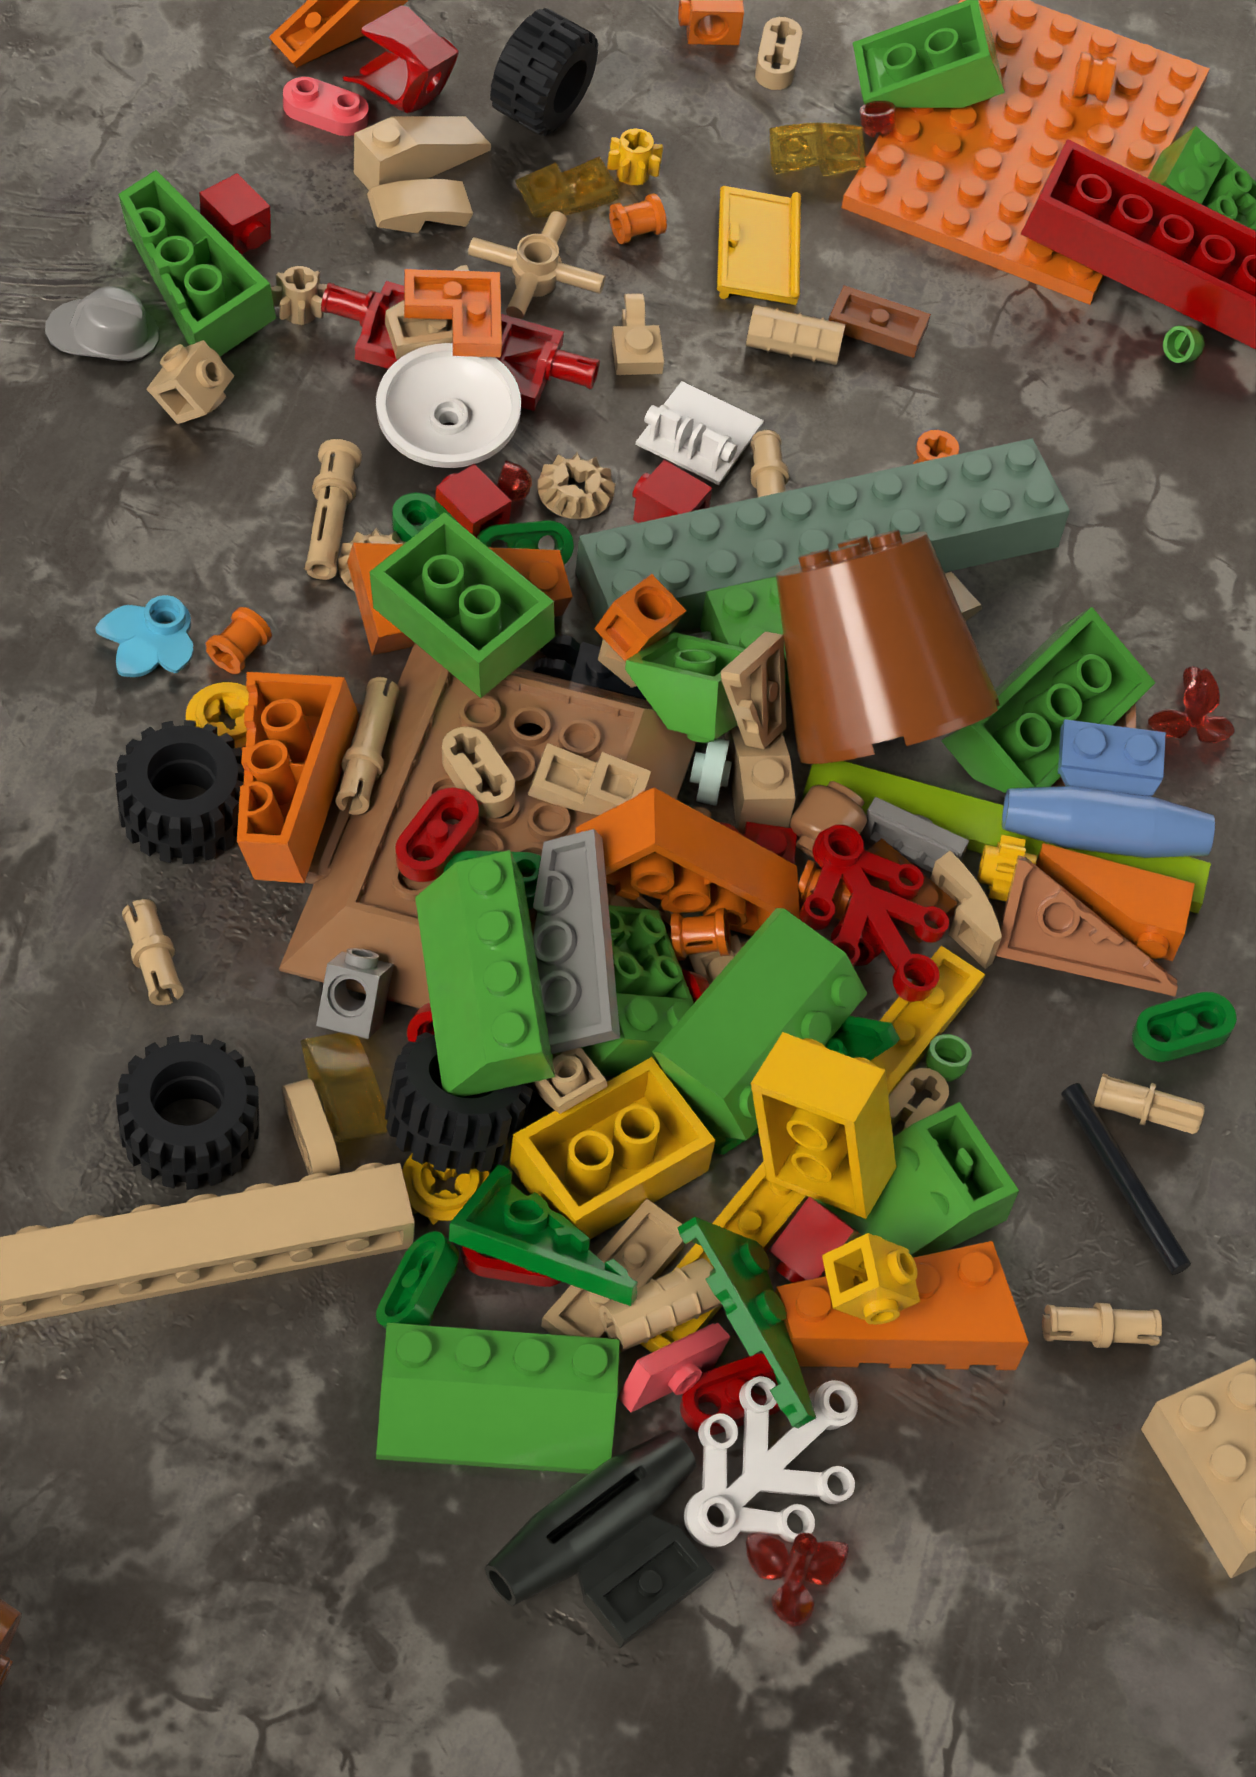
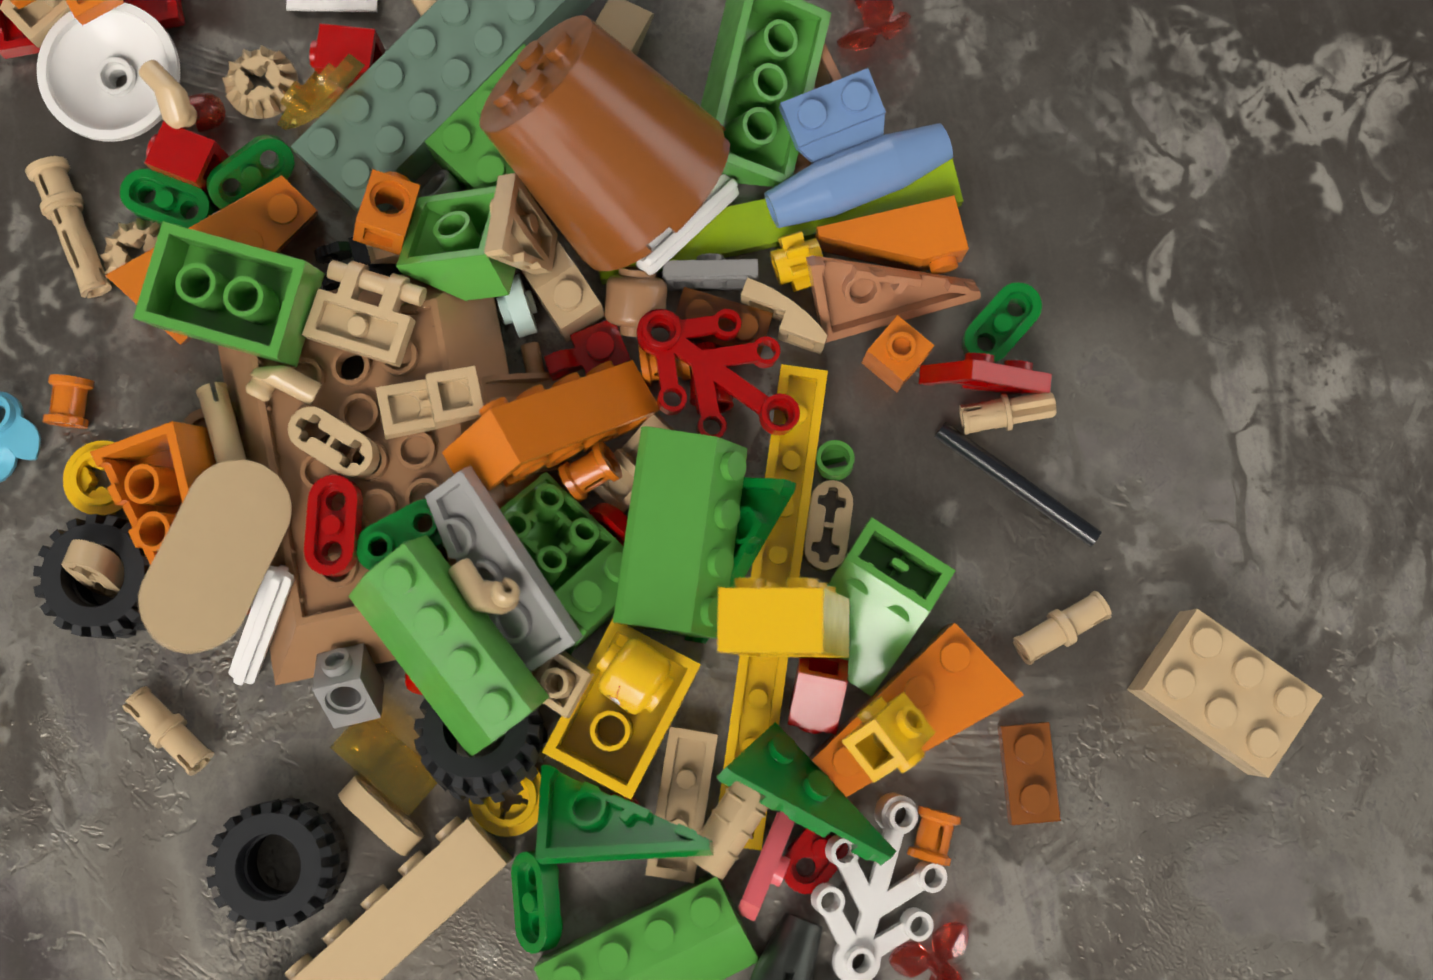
camera: 20 degrees left, 25 degrees up
none -> tan beam [61,539,125,598]
none -> tan tile [138,460,292,654]
none -> tan arm [139,60,197,129]
none -> white axle [228,565,294,686]
none -> tan arm [246,365,322,405]
none -> clear yellow slope [277,54,365,130]
none -> tan plate [302,260,427,367]
none -> tan arm [448,558,520,614]
none -> yellow head [596,638,674,714]
none -> white axle [636,174,739,275]
none -> orange brick [862,315,935,392]
none -> orange bush [907,805,962,866]
none -> red wing [919,353,1052,395]
none -> dark orange plate [997,722,1061,825]

